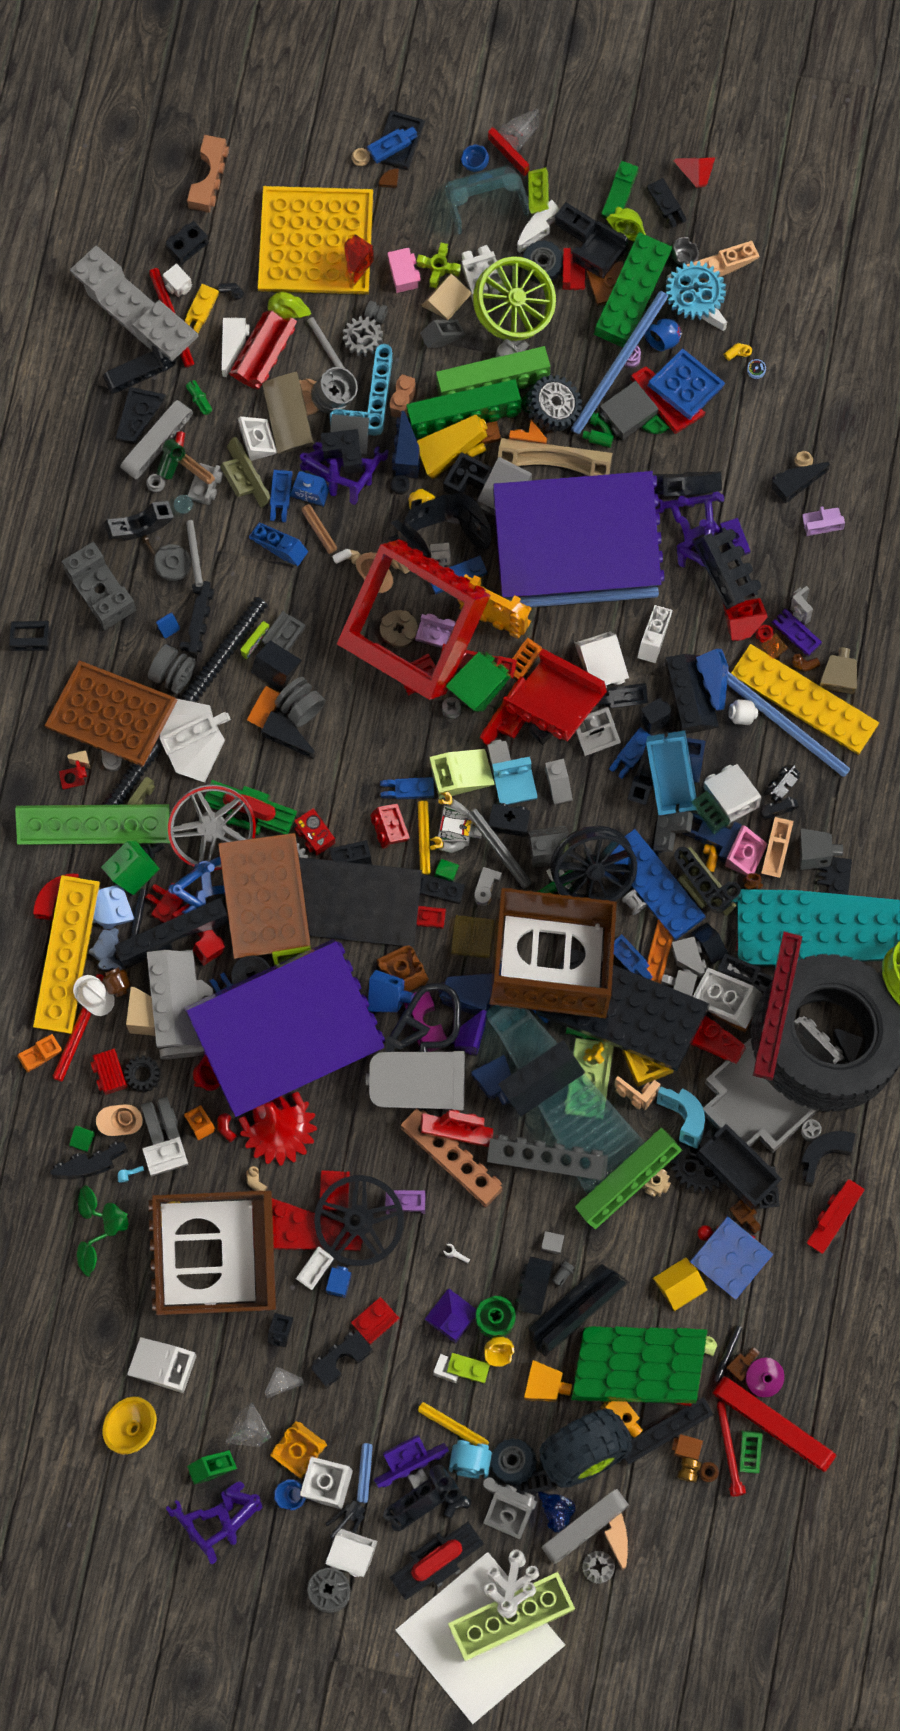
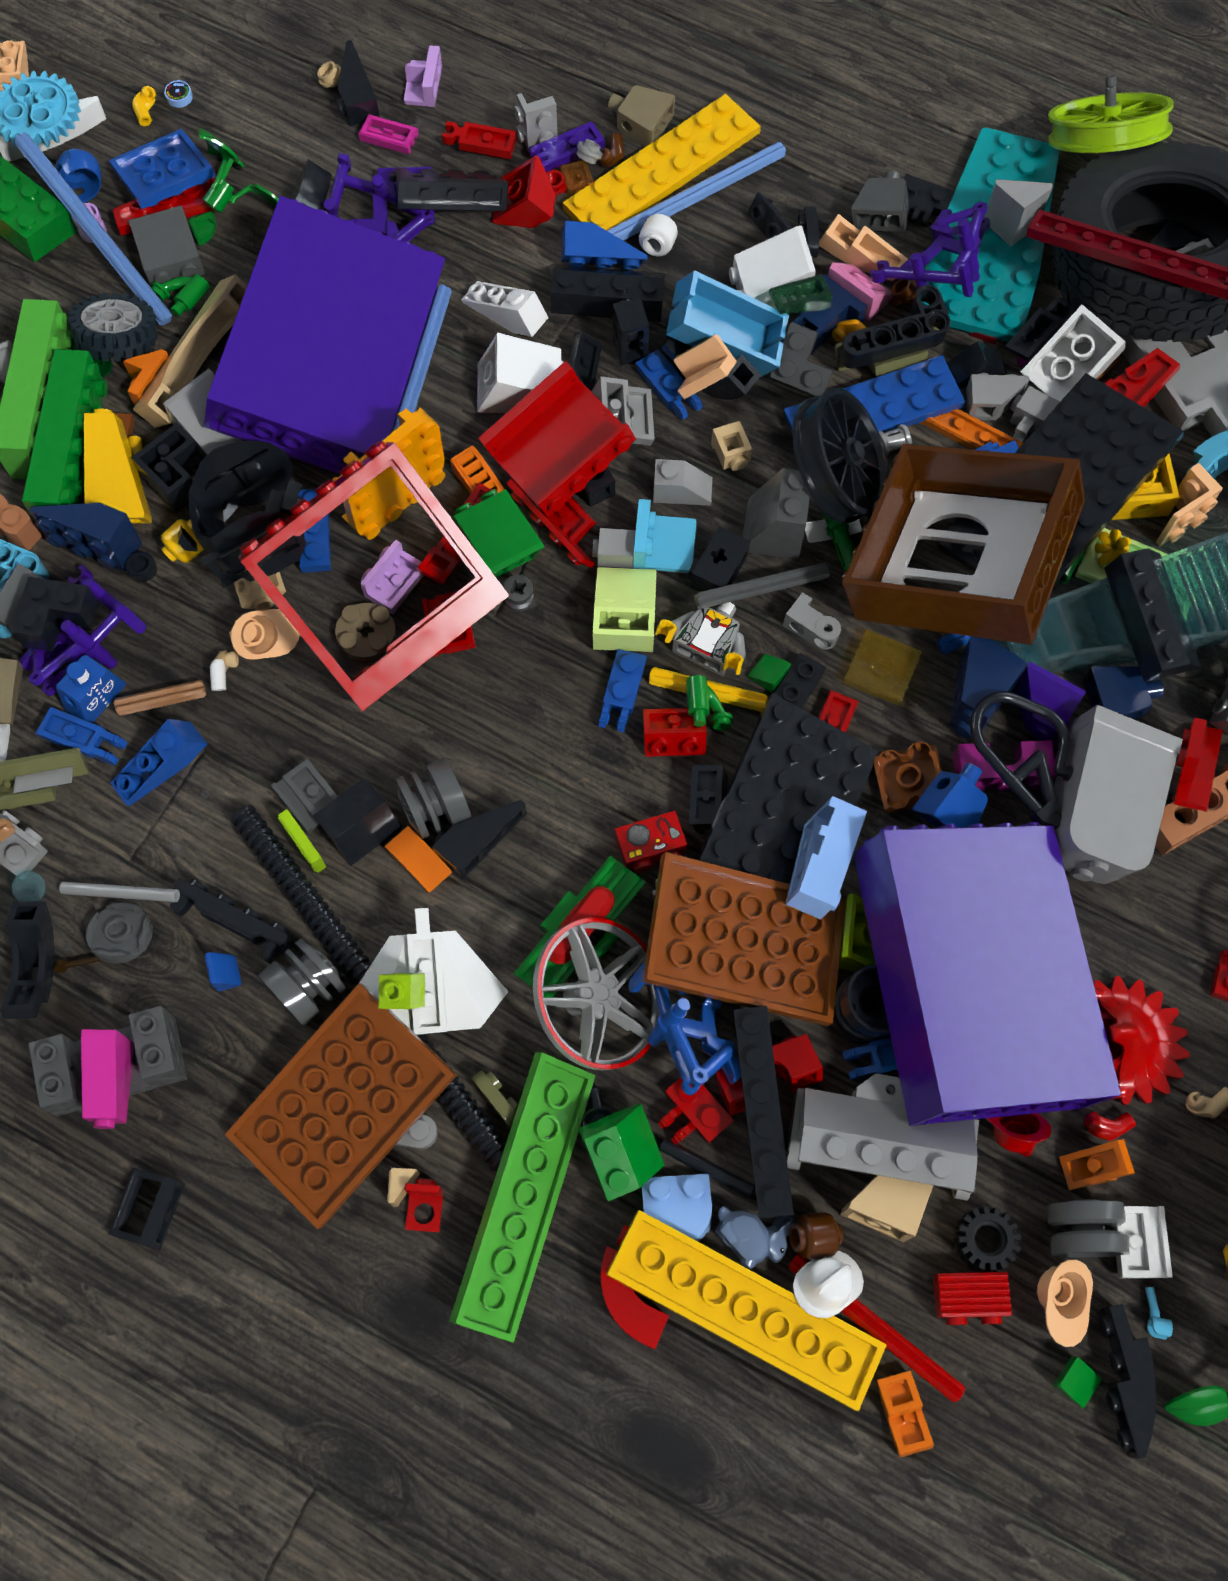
camera: 75 degrees left, 5 degrees down
none -> light grey sticker [13,766,73,793]
none -> dark pink slope [81,1029,135,1129]
none -> green plant [198,128,279,214]
none -> dark pink tile [359,114,419,154]
none -> lime brick [379,973,425,1009]
none -> red plate [442,121,517,159]
none -> light grey plate [576,139,603,164]
none -> light nougat panel [674,334,737,399]
none -> green plant [686,675,733,731]
none -> tan brick [711,421,752,471]
none -> light blue wedge [785,796,867,919]
none -> dark purple piece [870,202,990,297]
none -> light grey slope [984,179,1053,246]

